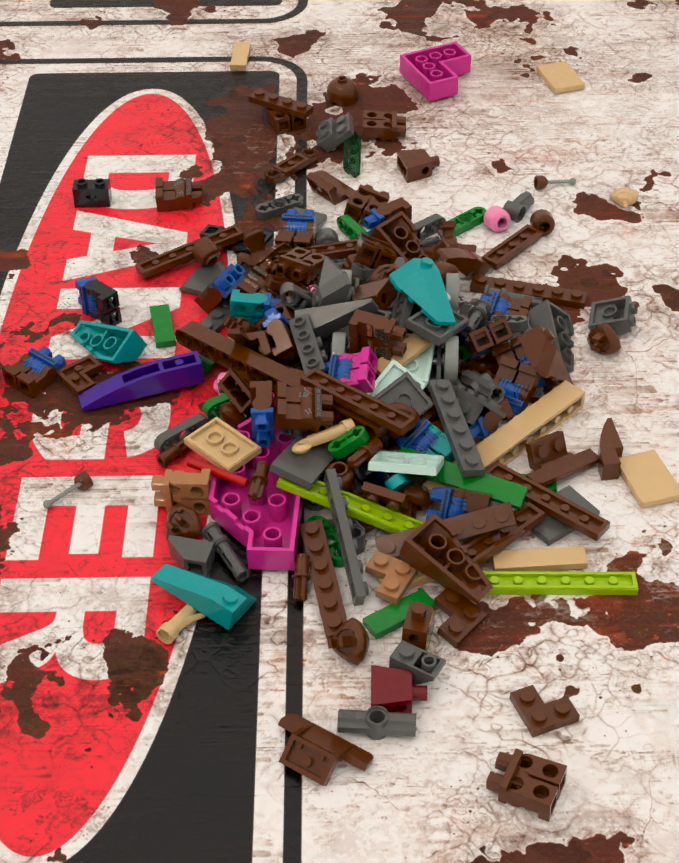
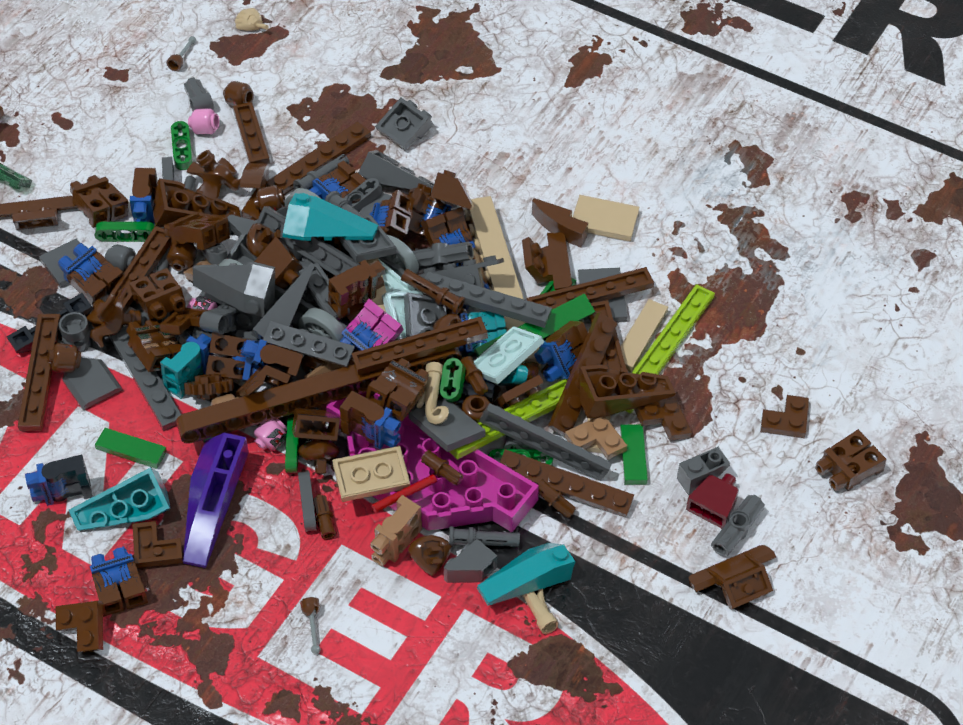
camera: 60 degrees left, 10 degrees up
hips [194,263,245,314] -> none
dark grey beam [255,193,303,220] -> none
reddish brown piece [327,617,370,665] -> none
reddish brown torso [397,149,440,183] -> none
reddish brown torso [402,602,434,652] -> none
reddish brown piece [587,322,621,355] -> none
none -> dark grey wheel [59,312,92,352]
none -> reddish brown pin [401,269,465,314]

